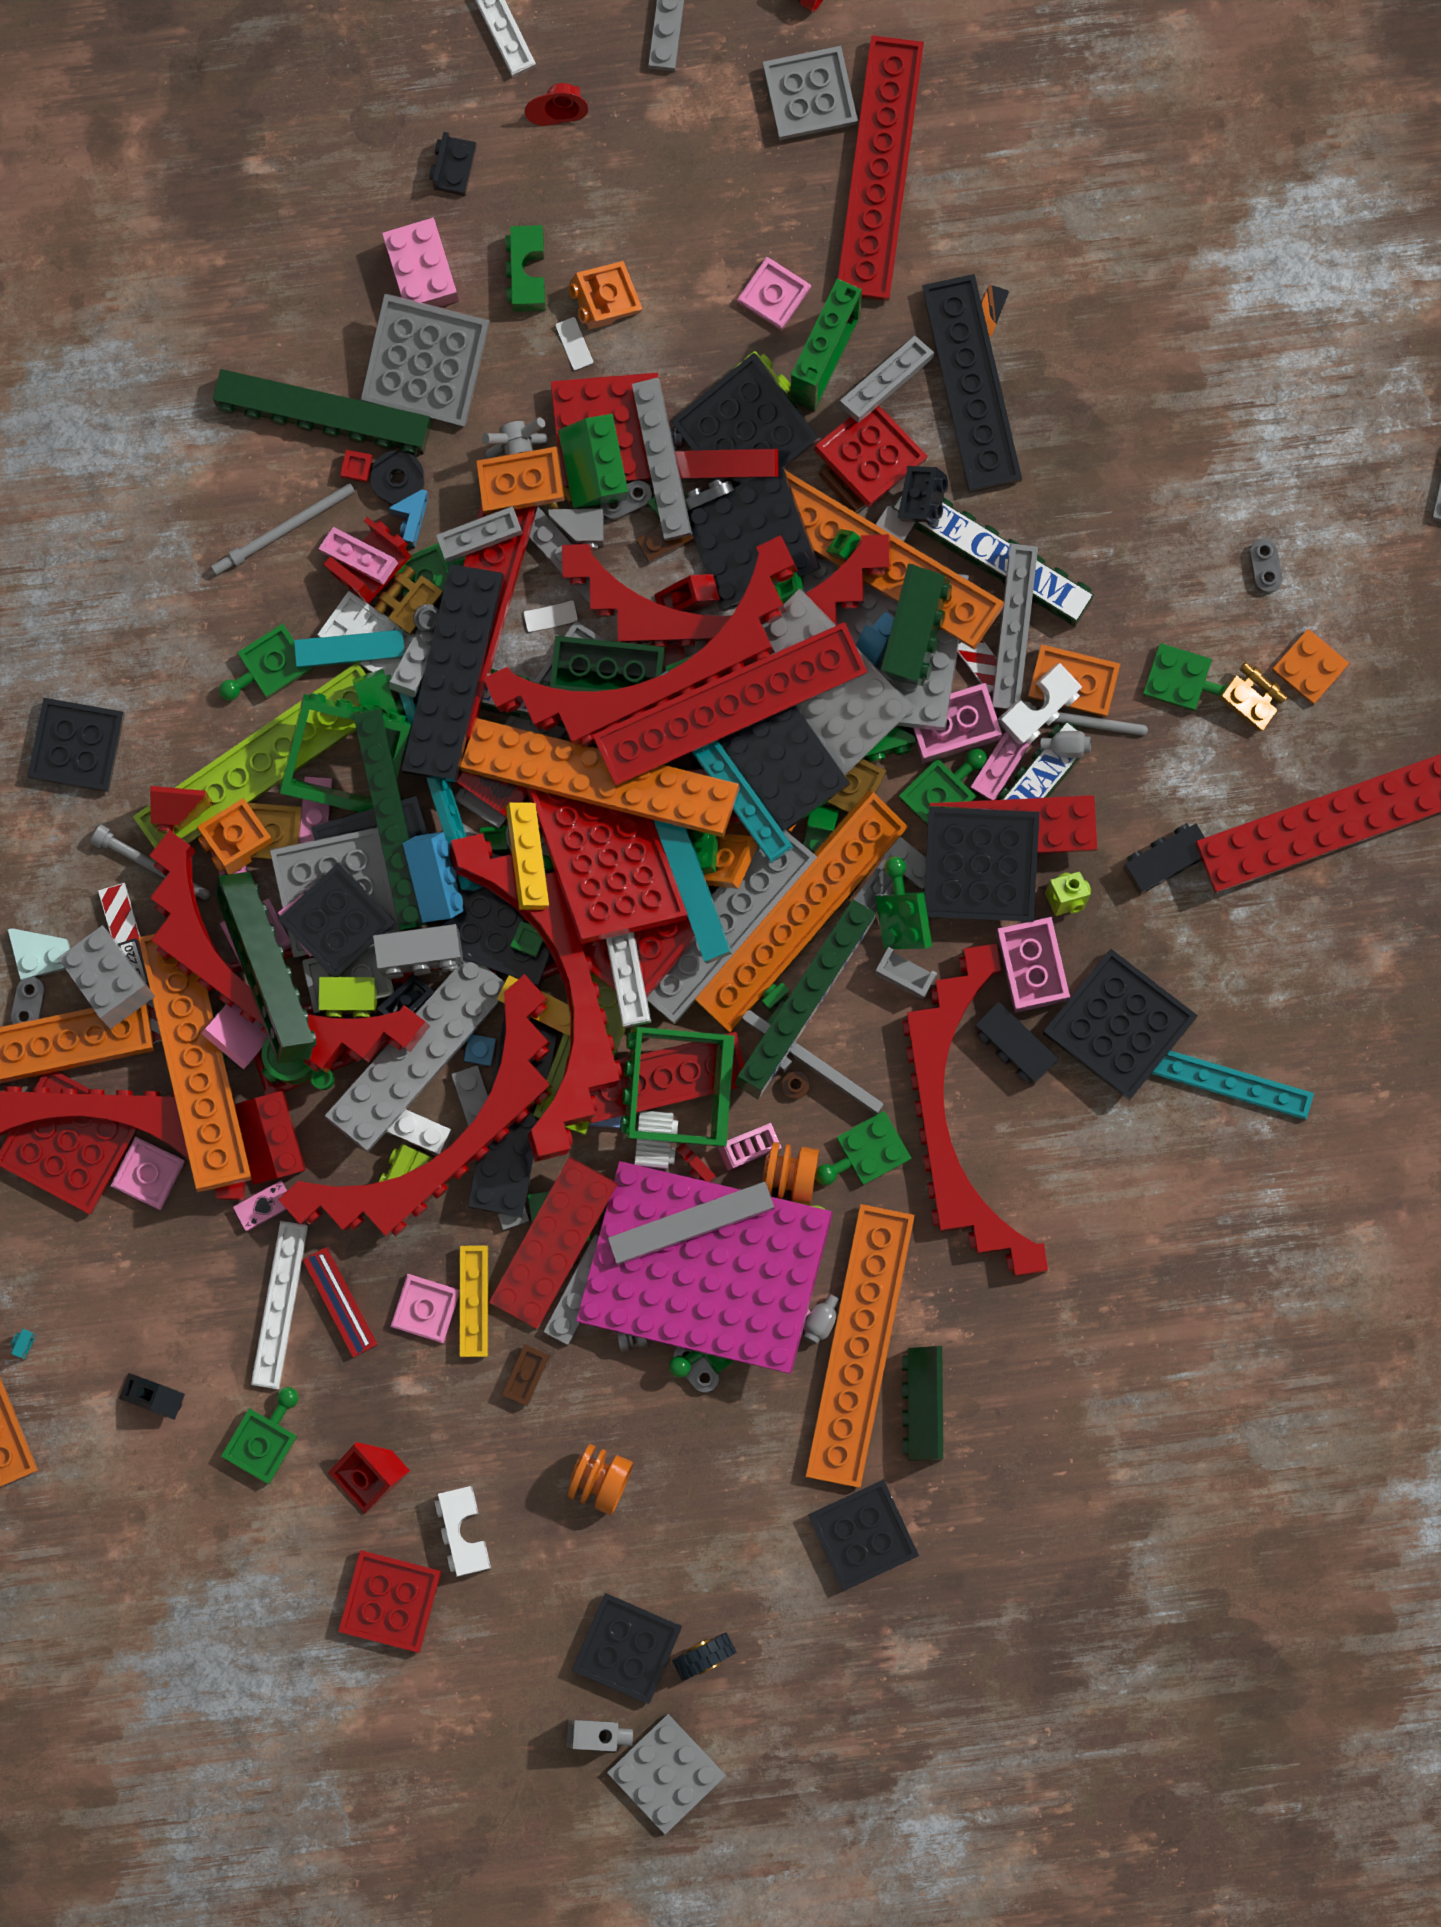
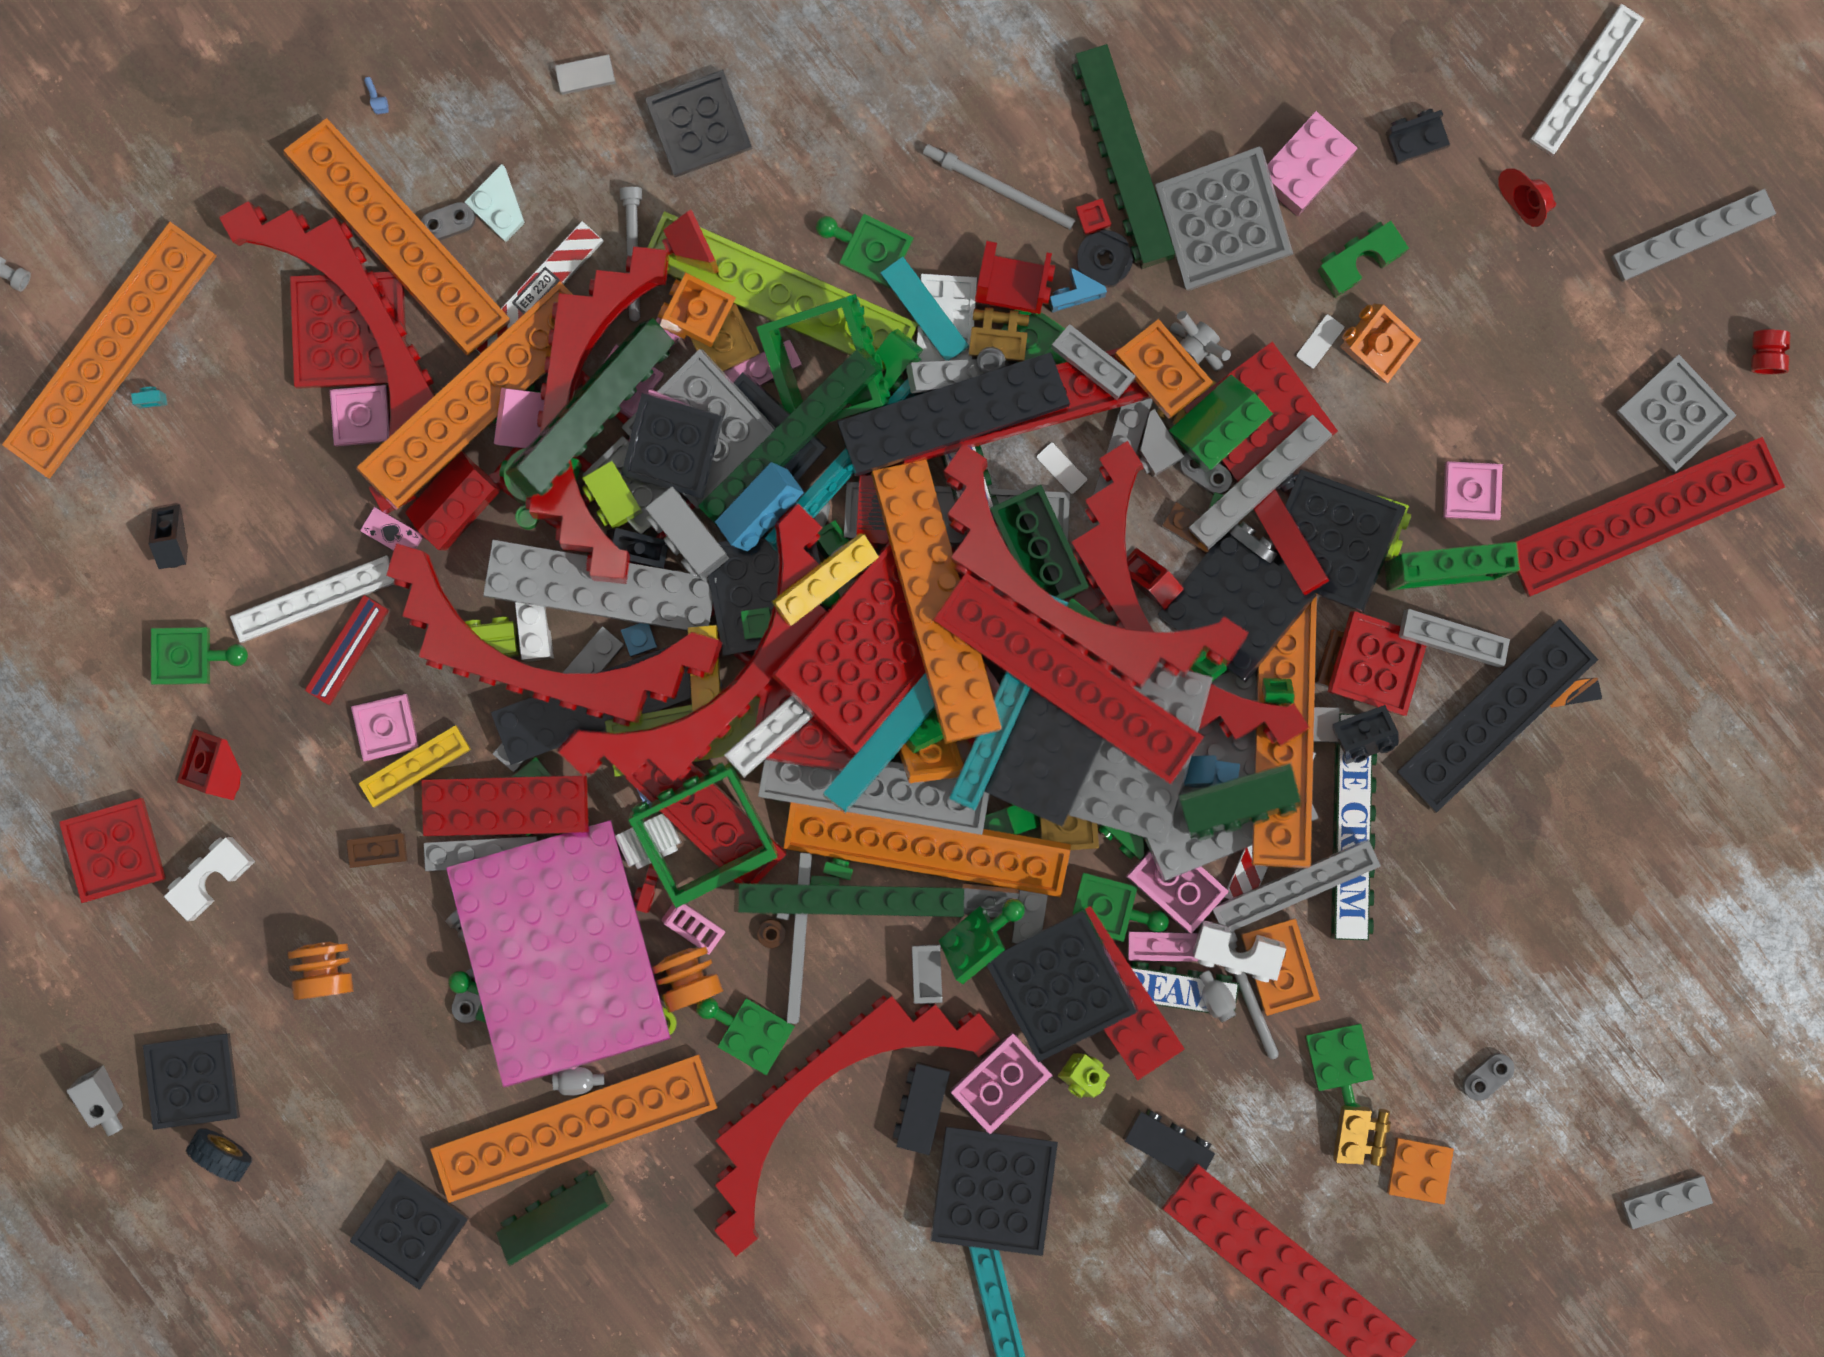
camera: 50 degrees right, 5 degrees up
light grey brick [58,925,155,1029] -> none
bright pink plate [318,527,398,585] -> none
light grey plate [607,1714,726,1834] -> none
light grey tile [608,1182,775,1265] -> none

